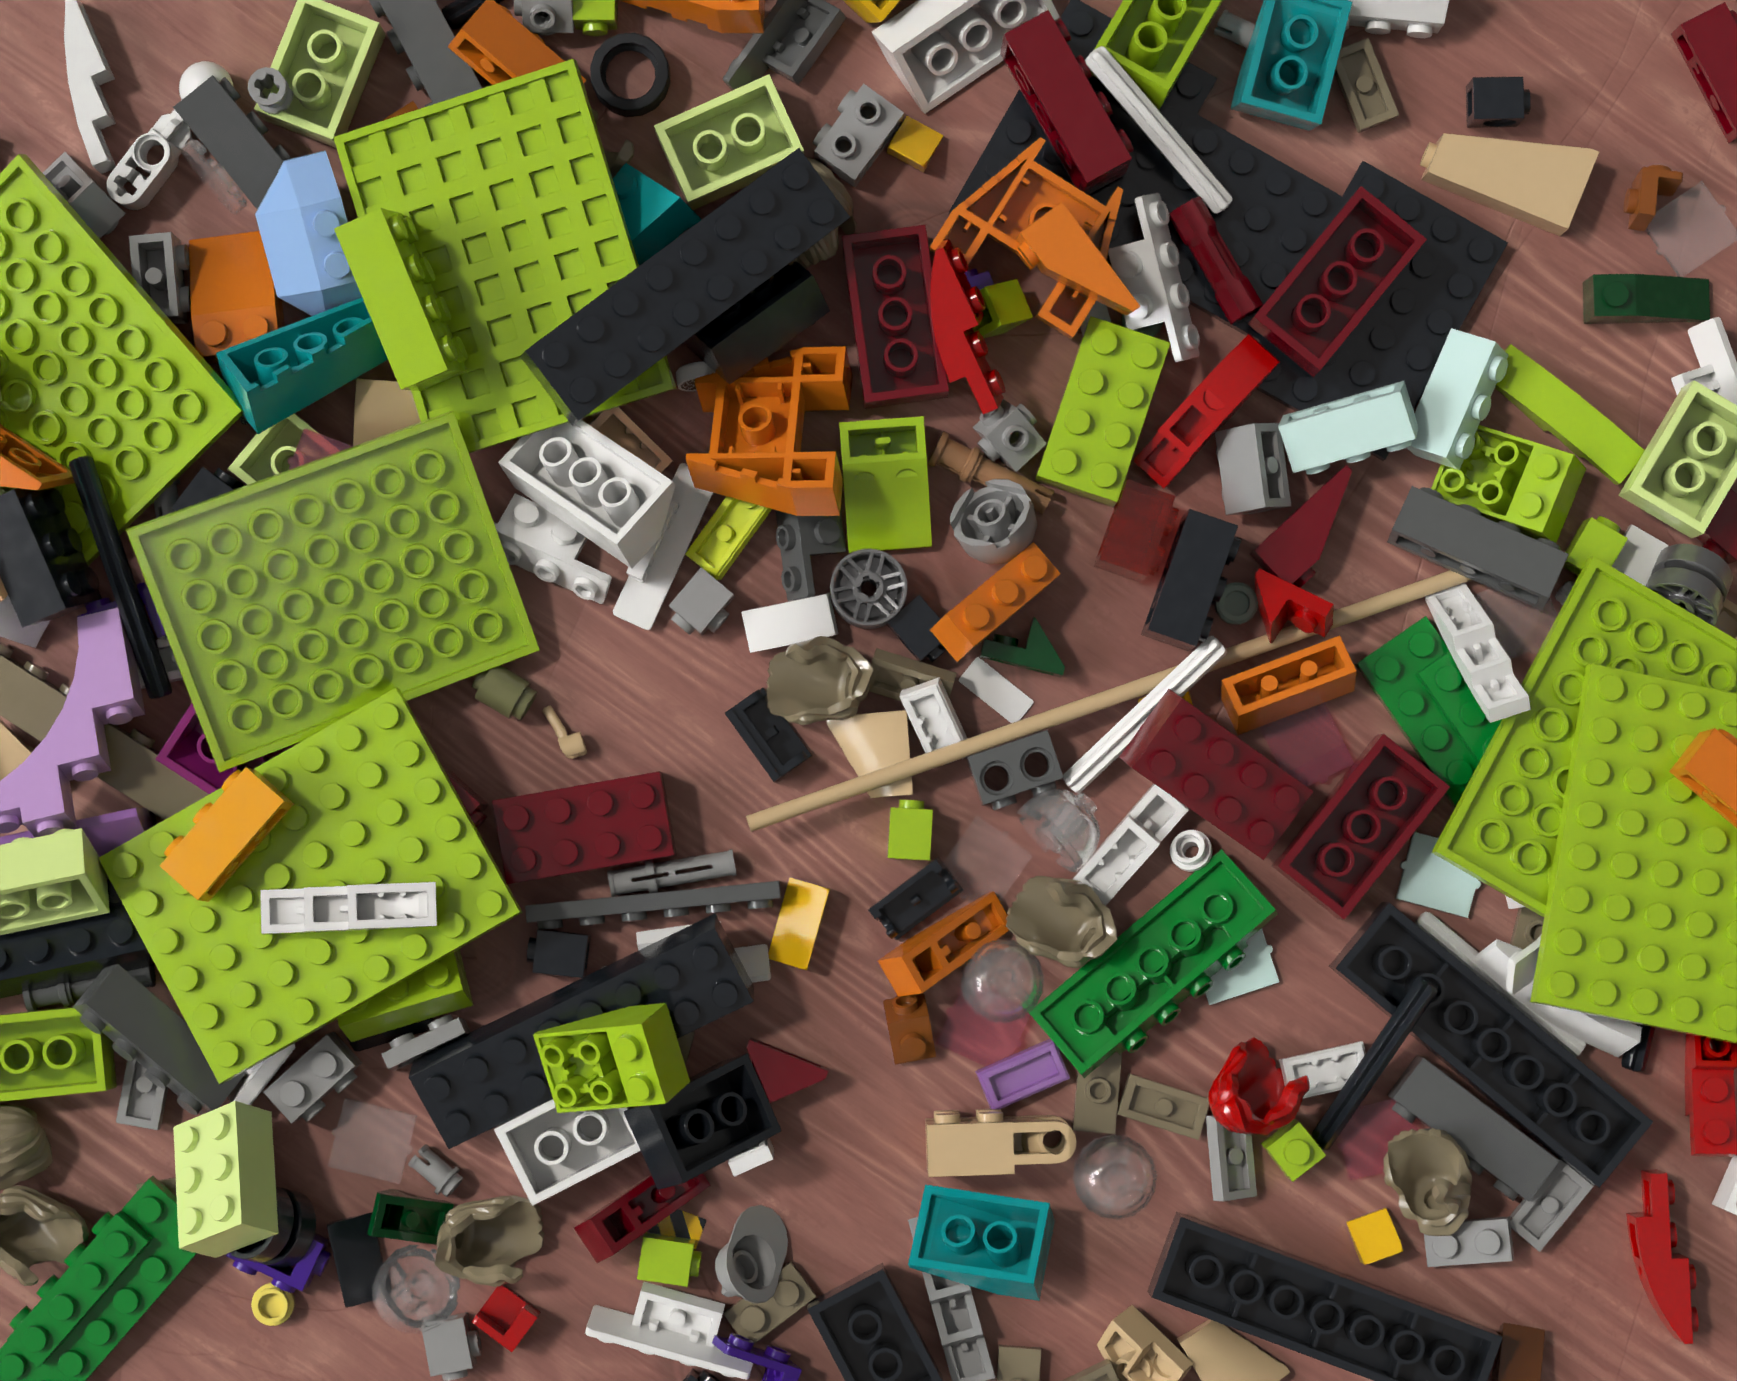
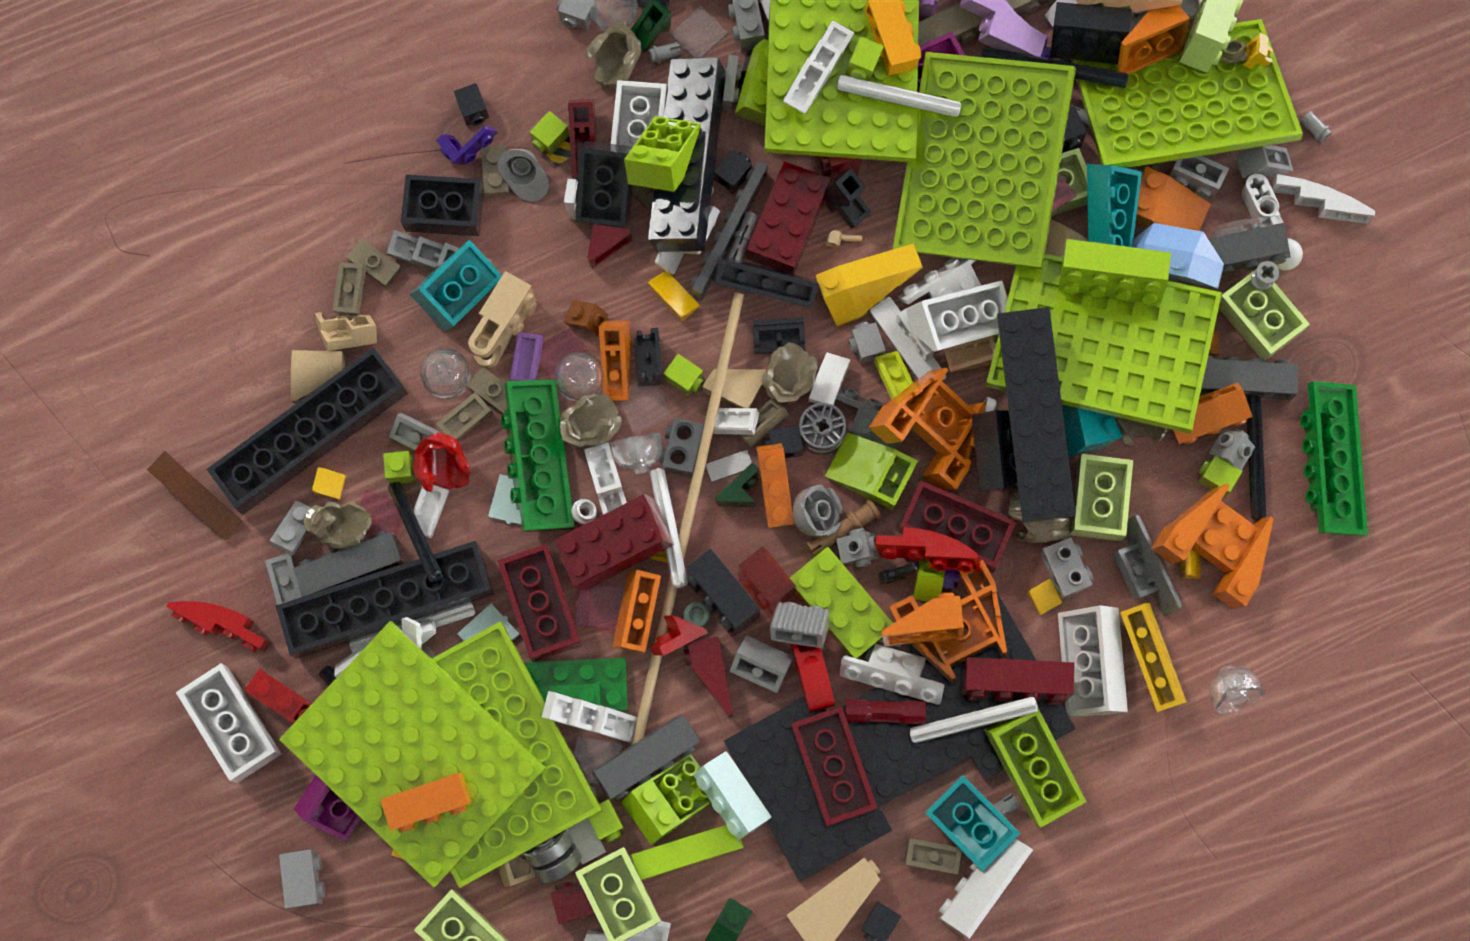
camera: 130 degrees right, 10 degrees down
red panel [471,1284,541,1352] -> none
olive brick [472,665,538,721] -> none
white bracket [585,1282,753,1380] -> none
black tyre [590,33,671,117] -> none
light aqua brick [1278,381,1419,474] -> none
none -> black brick [712,256,819,308]
none -> light grey brick [770,601,829,648]
none -> yellow wedge [816,243,923,327]
none -> black brick [824,168,871,229]
none -> white axle [837,75,961,117]
none -> lime brick [846,36,884,81]
none -> black bar [878,561,920,585]

